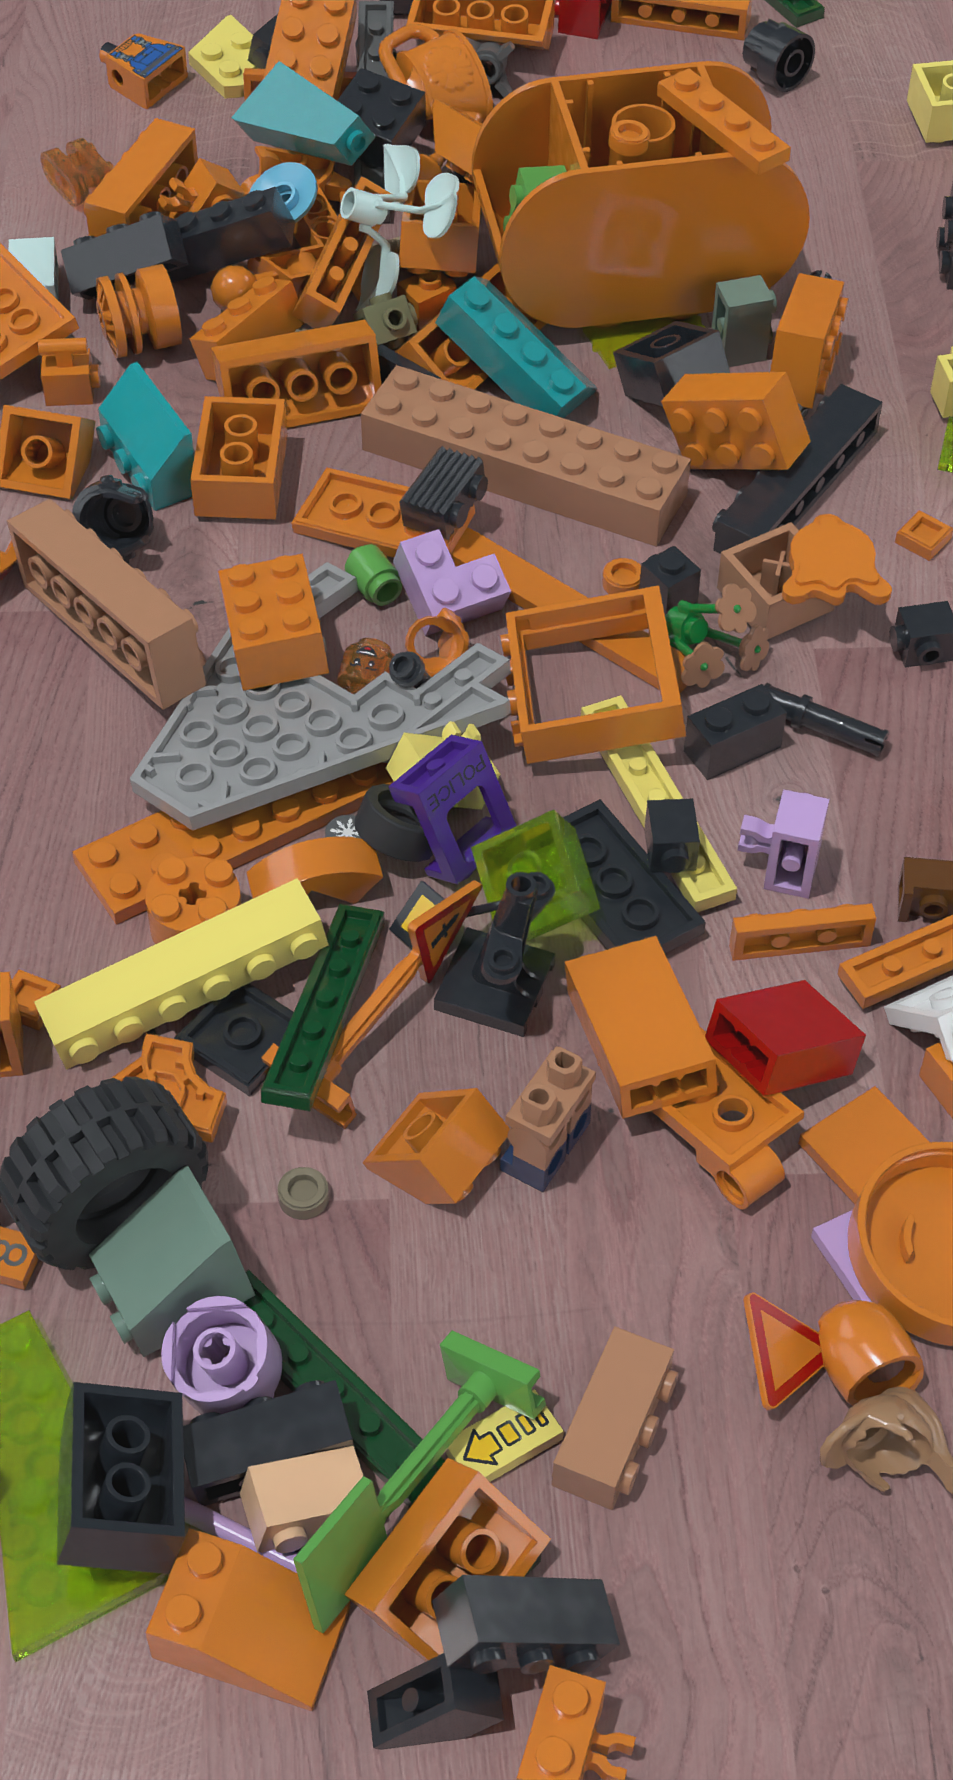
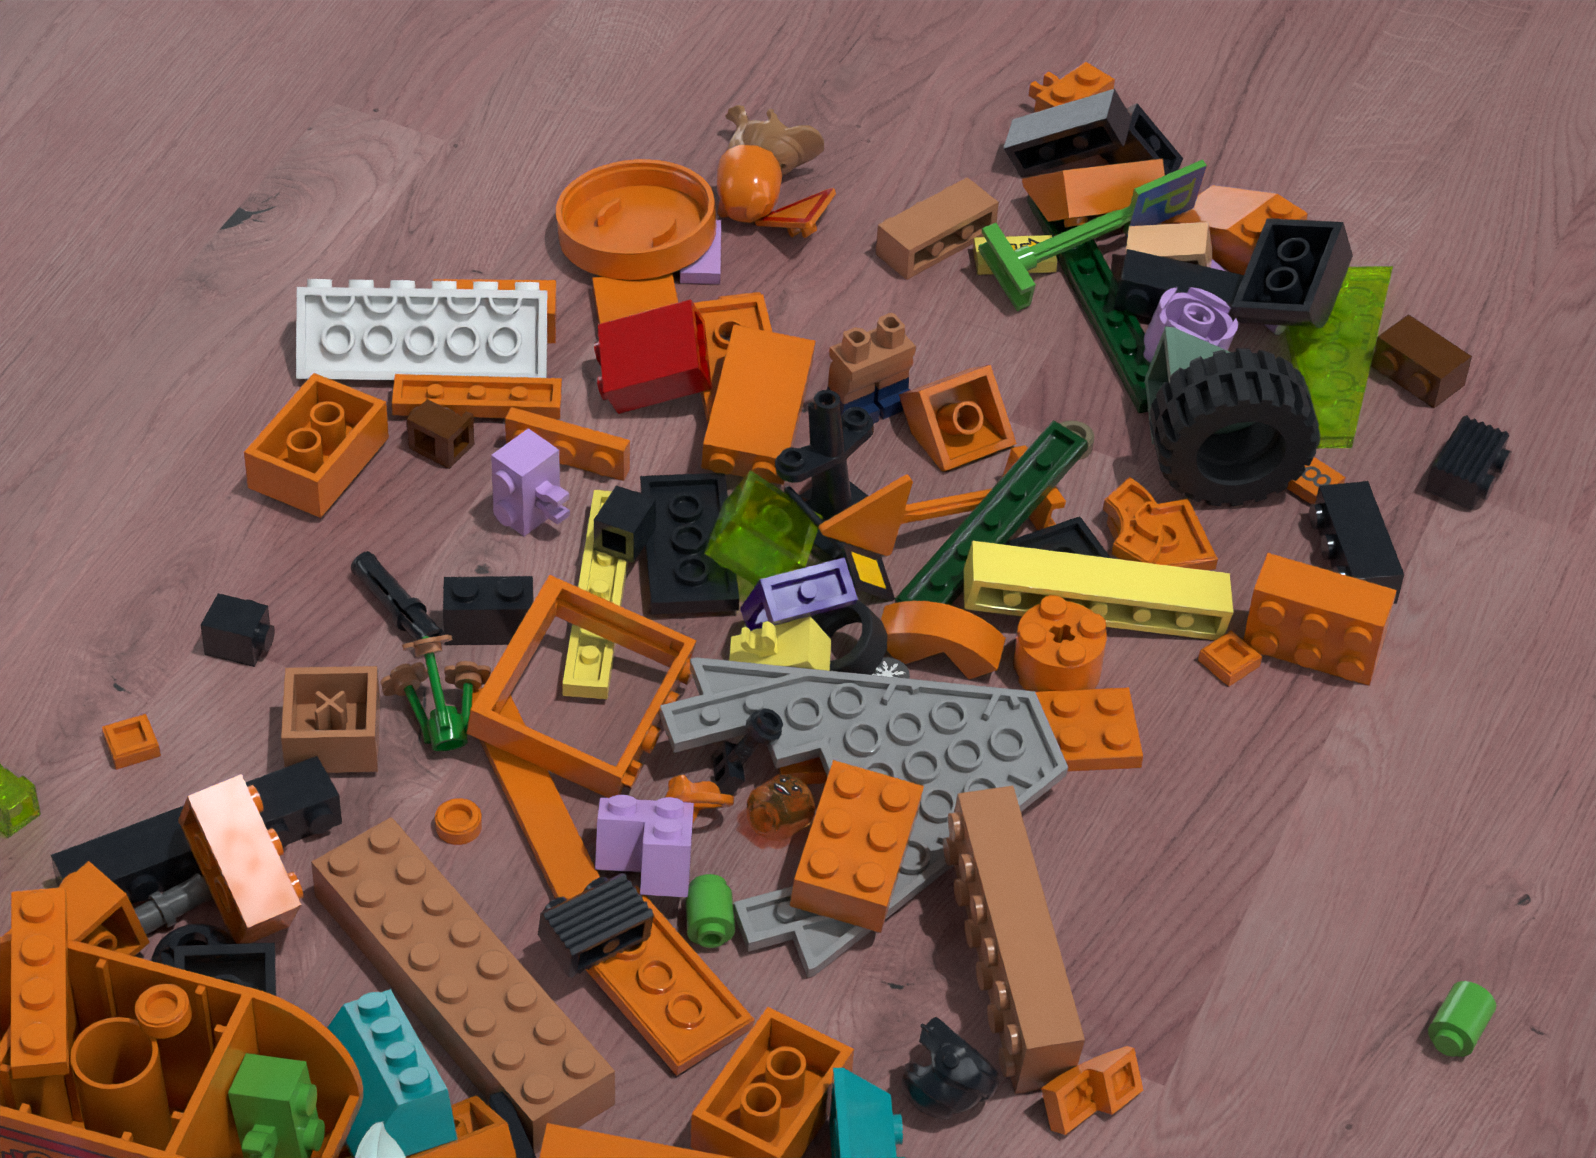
camera: 155 degrees left, 5 degrees down
black brick [639,546,701,616] -> none
orange tile [782,514,892,606] -> none

